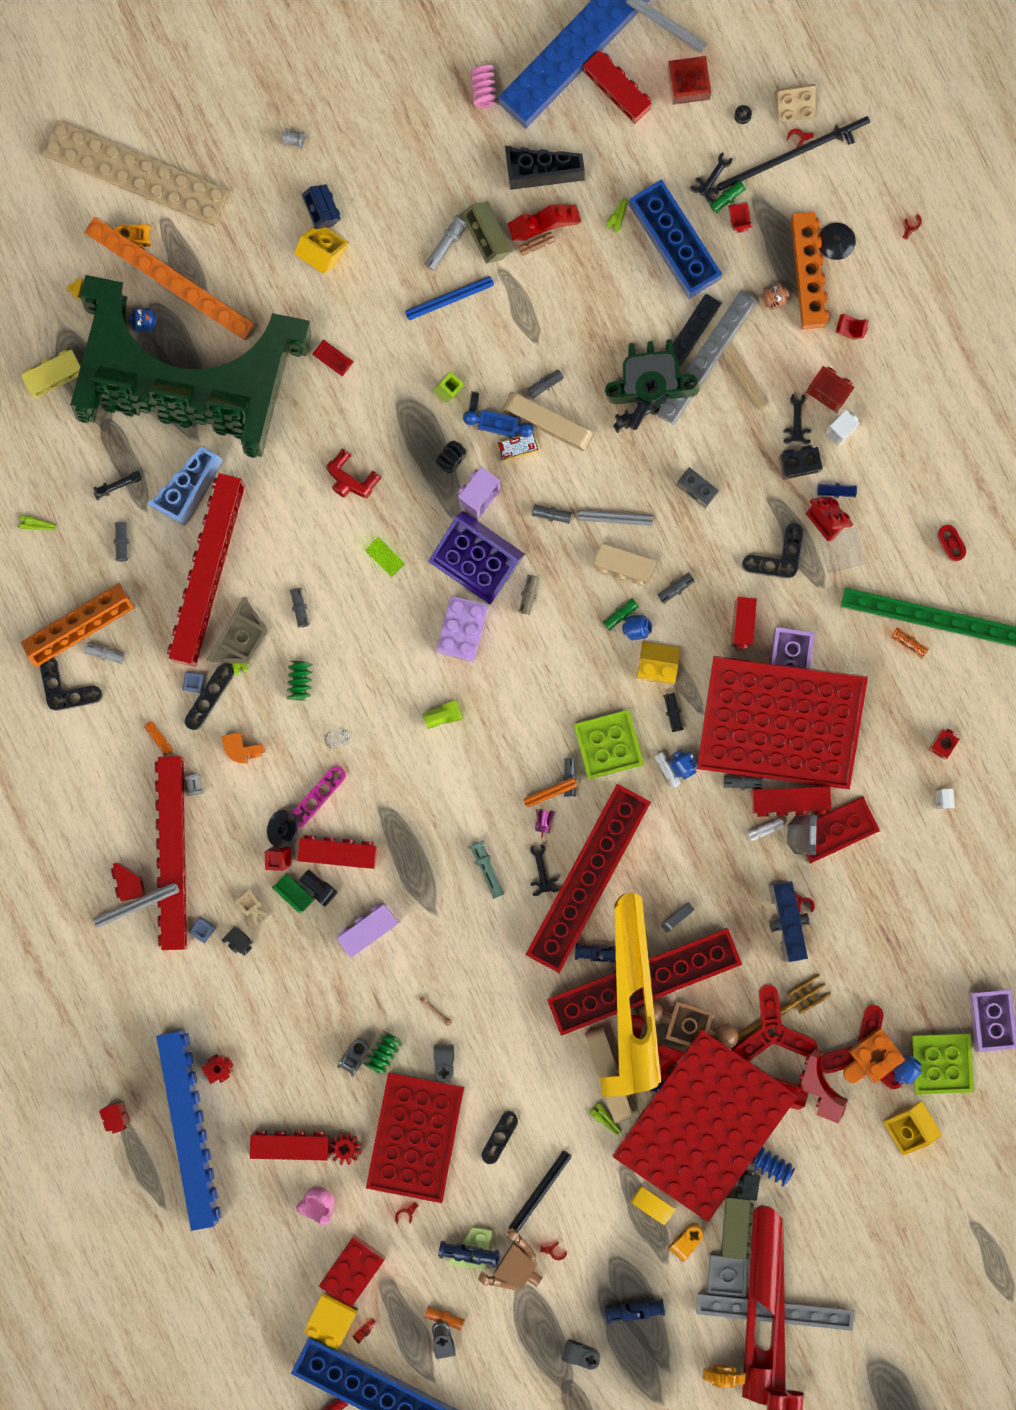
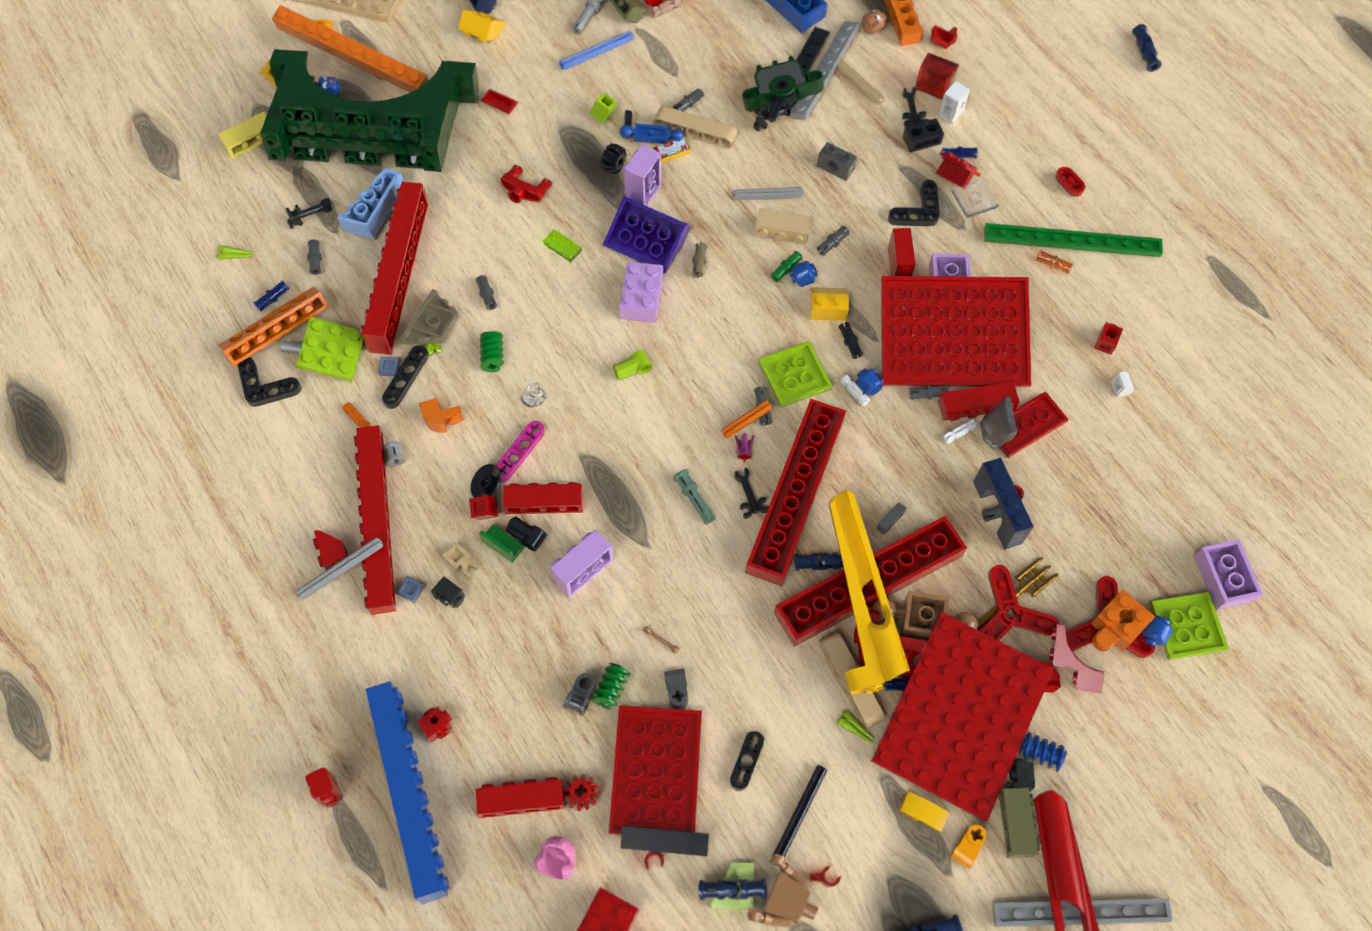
camera: 15 degrees left, 20 degrees down
dark grey pin [532,504,572,524] -> none
light grey tile [706,1254,749,1298] -> none
yellow slope [883,1101,942,1156] -> none
none -> clear blue pin [253,280,290,312]
none -> lime plate [296,316,364,382]
none -> black tile [620,825,709,857]

